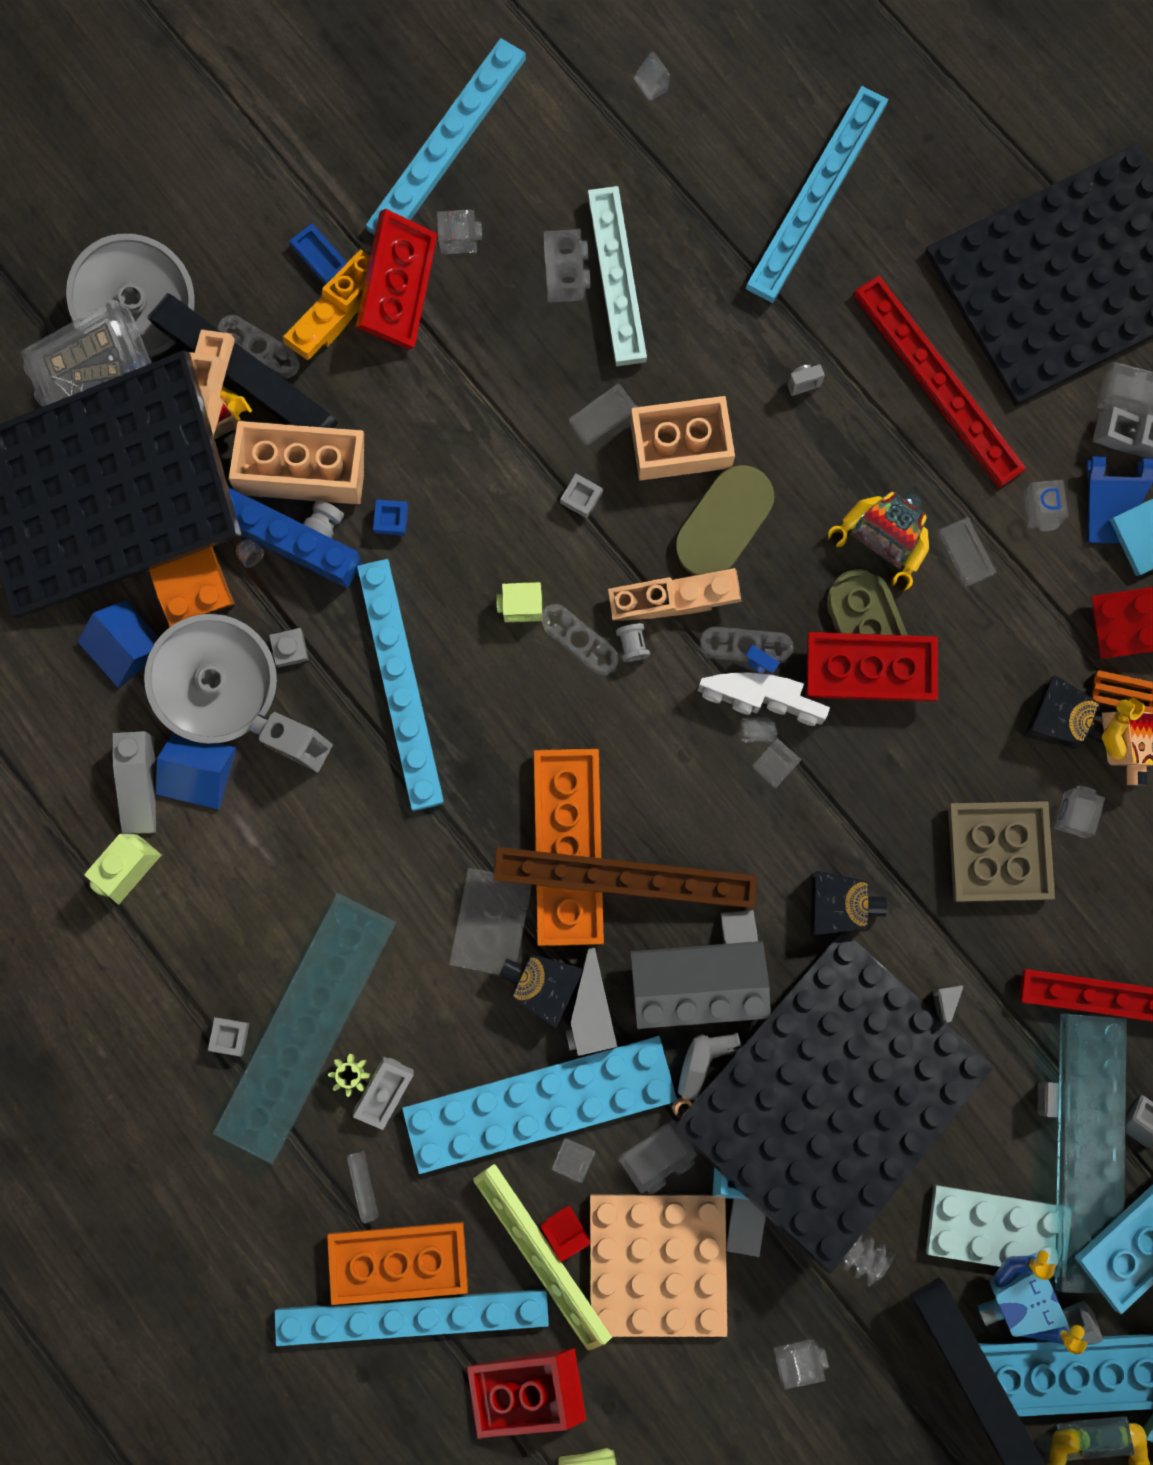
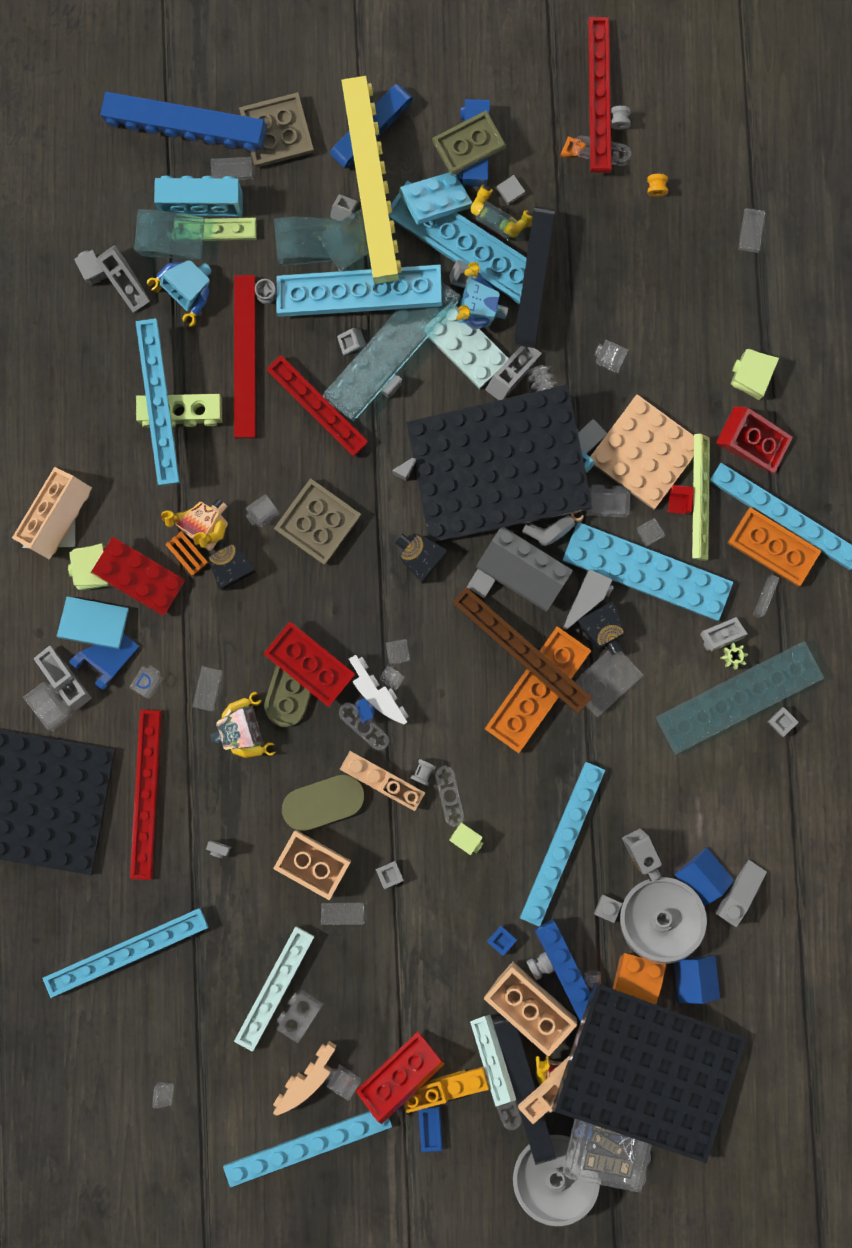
camera: 145 degrees left, 5 degrees up
yellowish green torso [84,834,161,905] -> none
none -> light nougat slope [273,1041,336,1116]
none -> light aqua plate [470,1015,516,1106]
none -> light grey slope [485,346,542,400]

